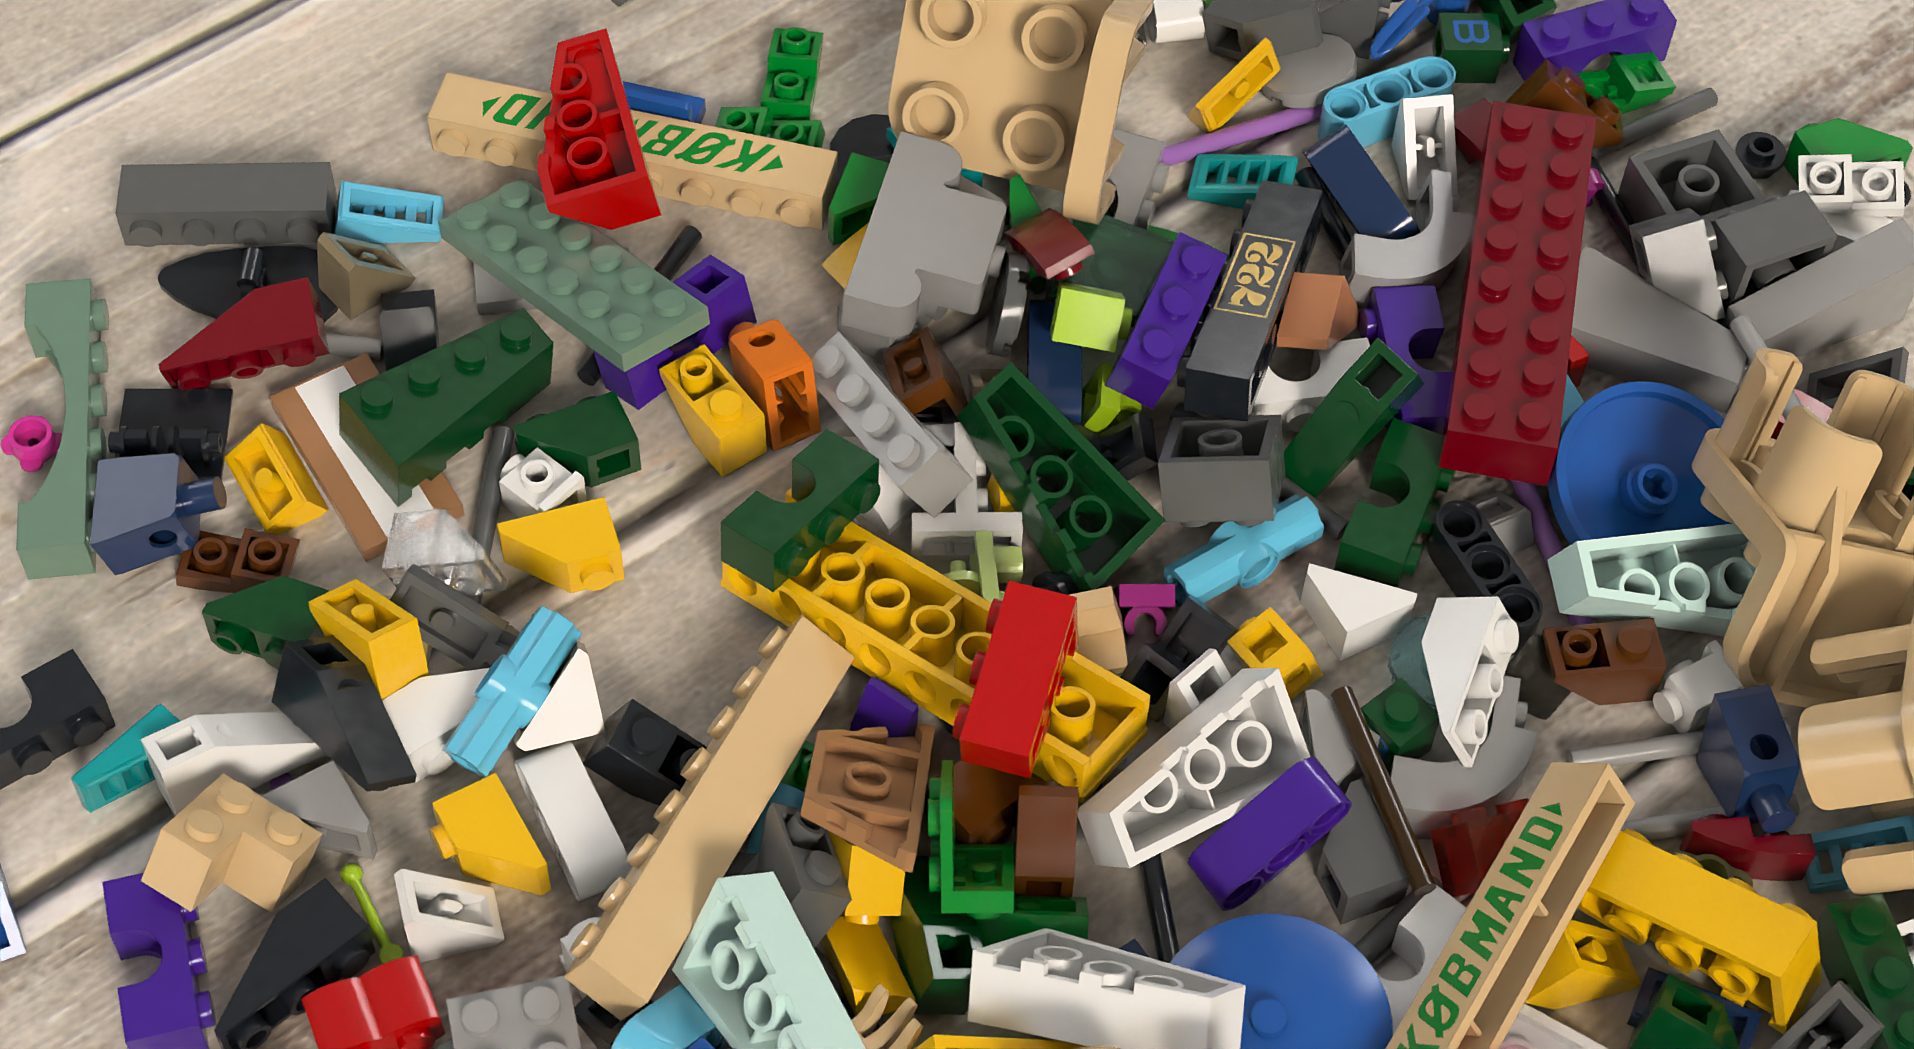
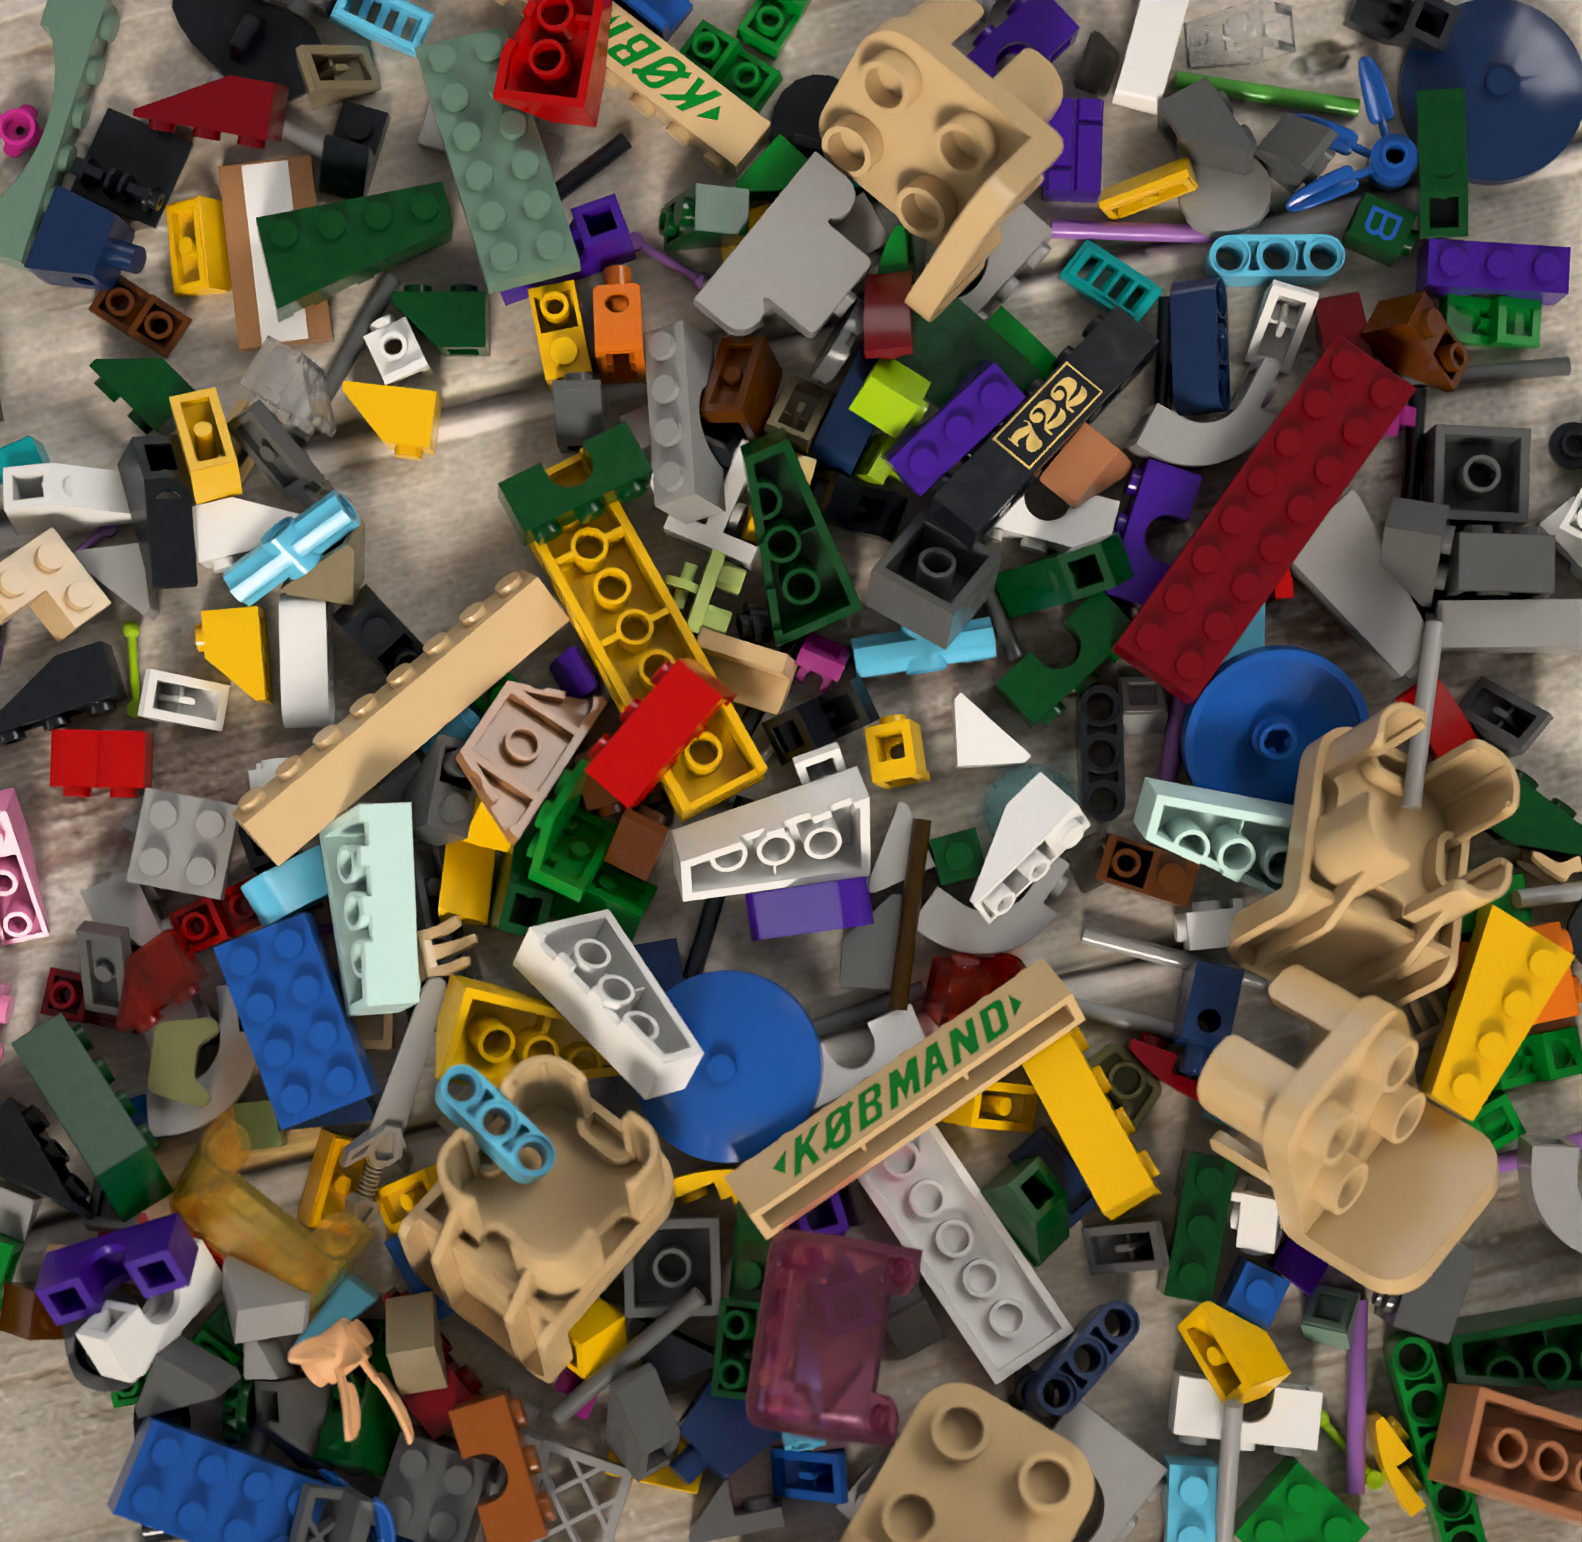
camera: 25 degrees right, 30 degrees up
none -> dark grey slope [553,372,607,453]
none -> medium lavender hinge [630,232,711,290]
none -> dark green slope [658,183,749,251]
none -> dark purple brick [1039,98,1104,203]

